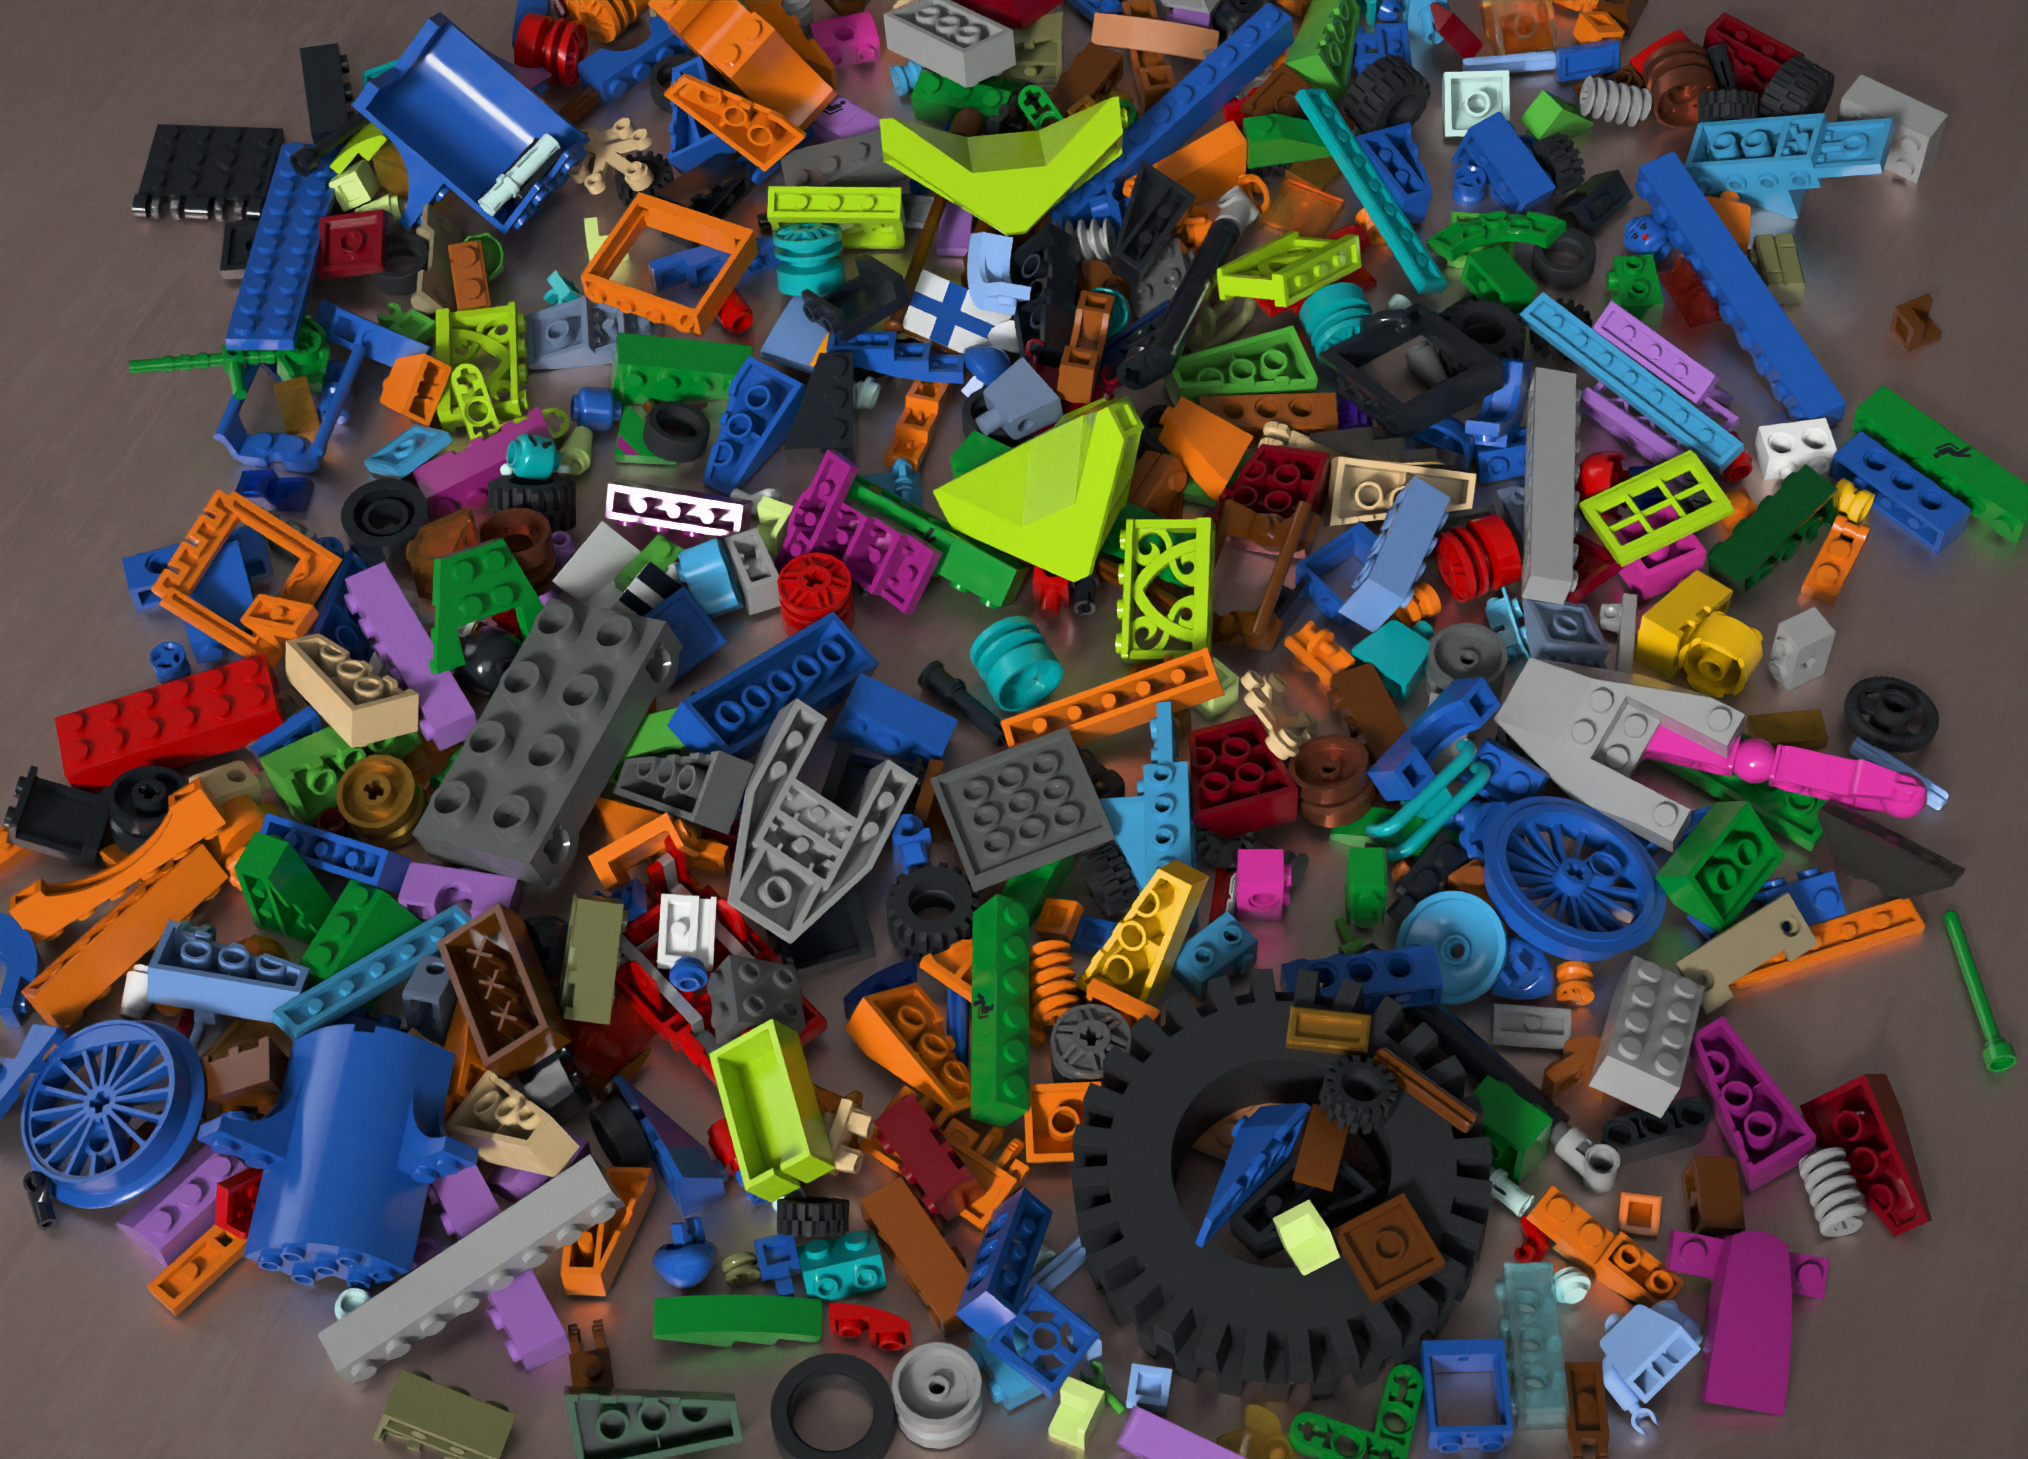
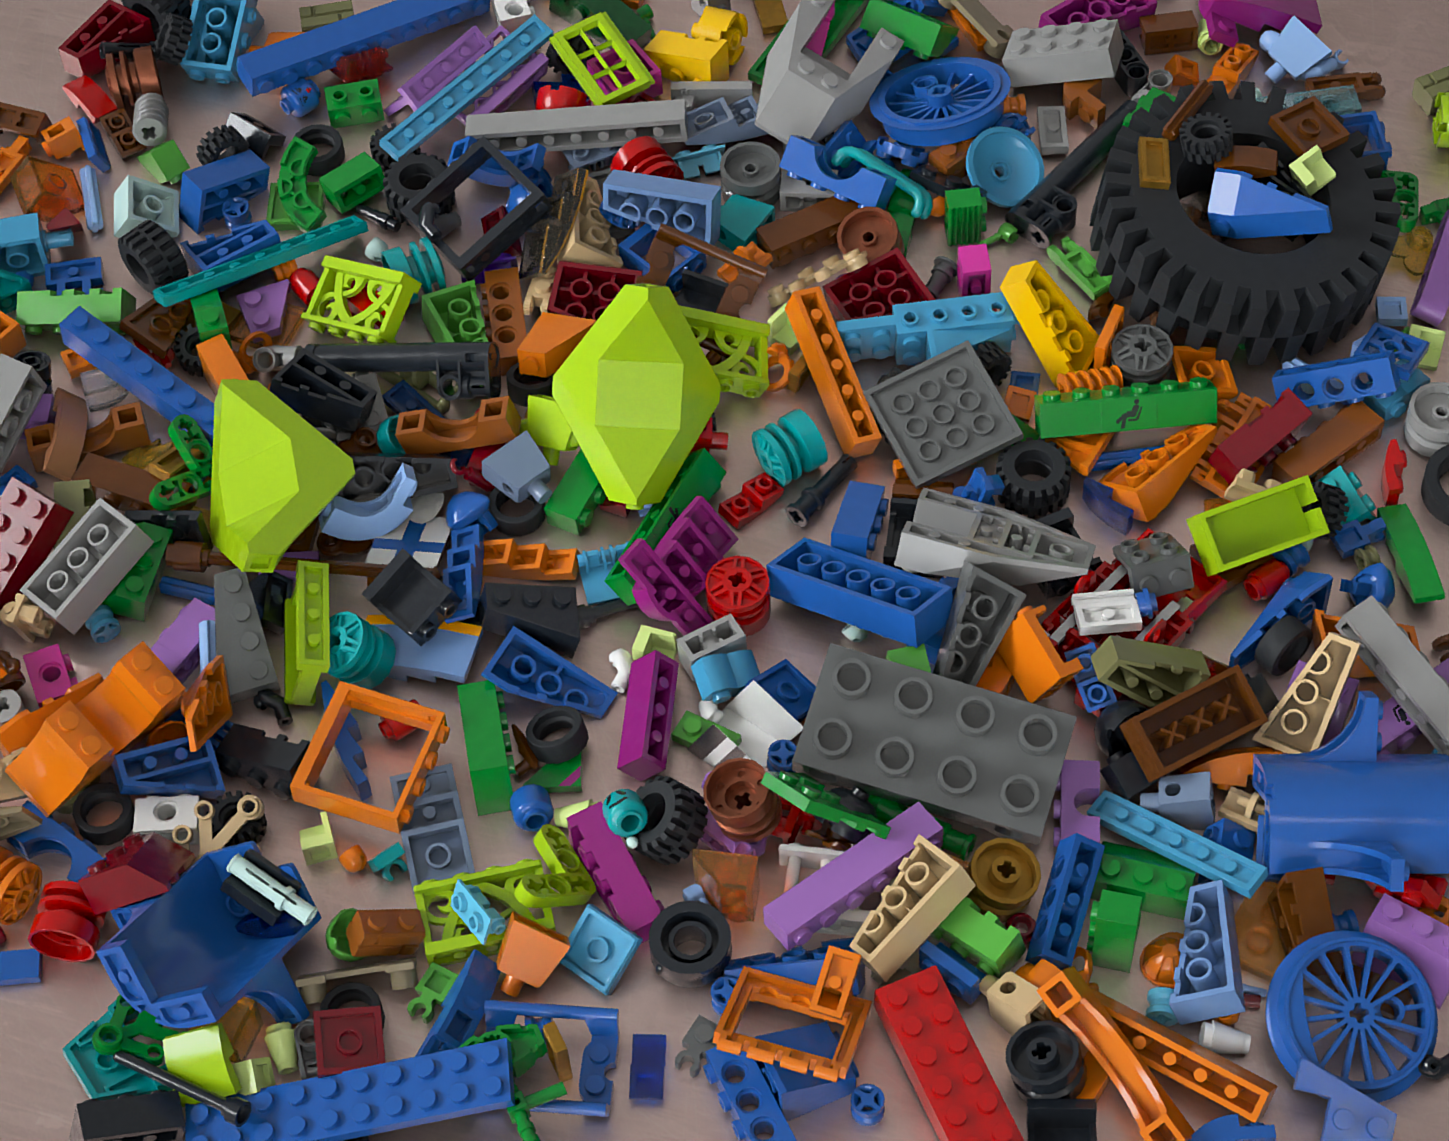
camera: 95 degrees left, 0 degrees up
blue brick [1280,944,1443,1012] -> none
none -> dark red wedge [78,832,196,915]
none -> white brick [133,794,205,845]
none -> medium lavender wing [236,279,291,343]
none -> orange hinge [338,845,367,873]
none -> medium azure hinge [450,879,506,945]
none -> green hand [636,4,656,40]
none -> red slope [718,472,784,530]

